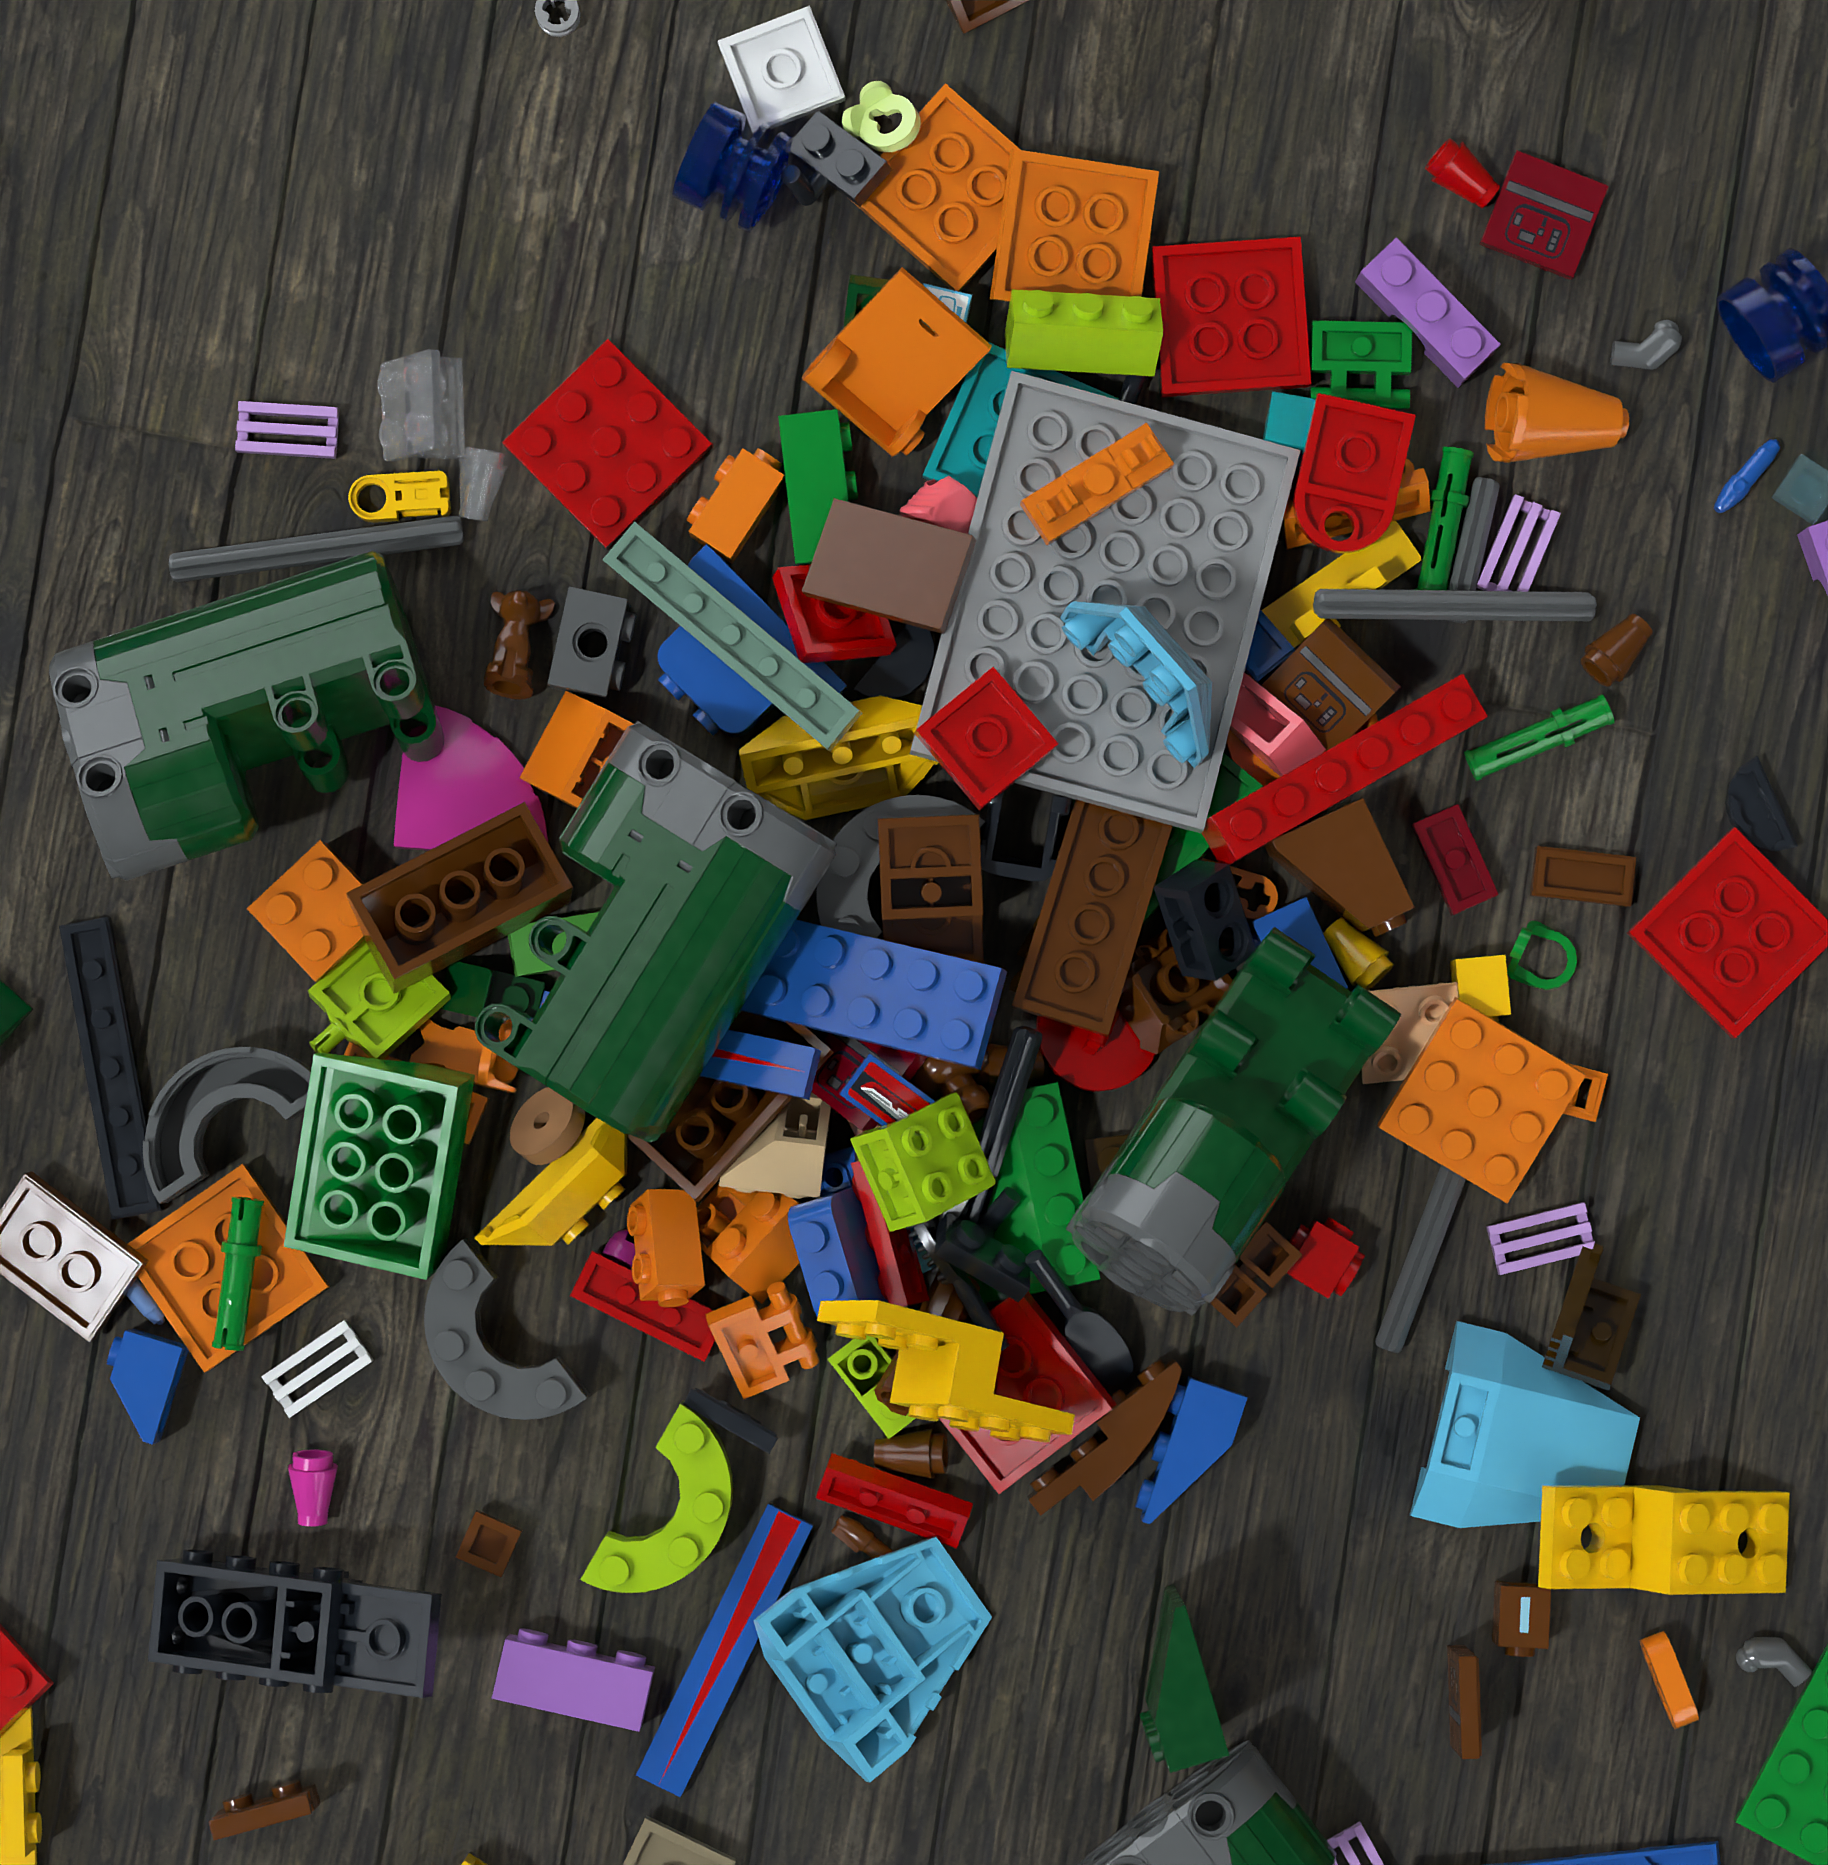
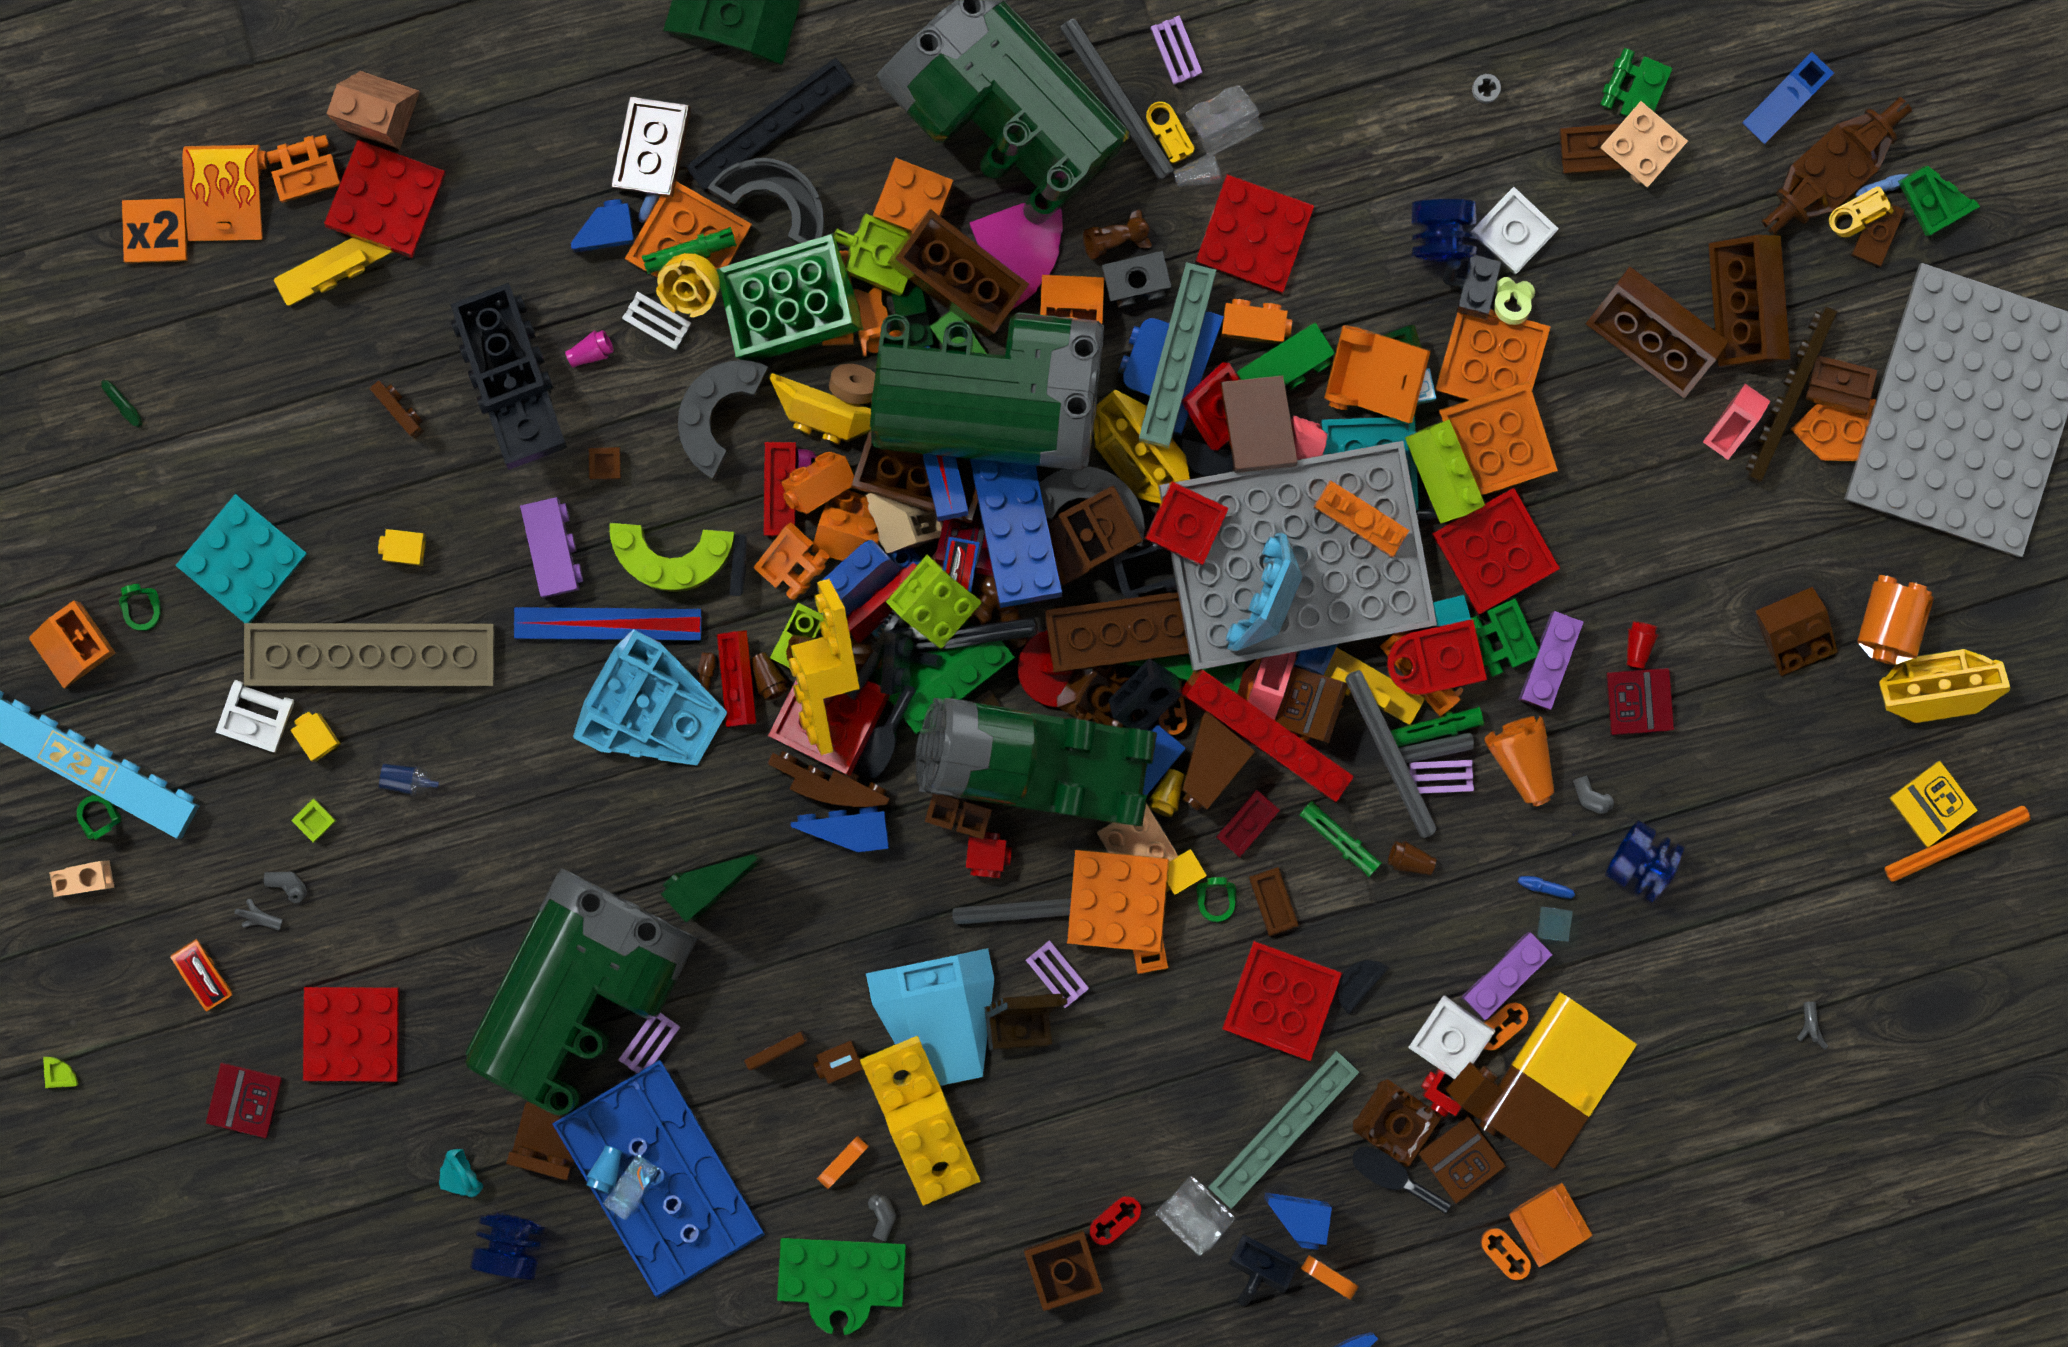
camera: 65 degrees right, 0 degrees up
none -> yellow cylinder [656,253,720,317]

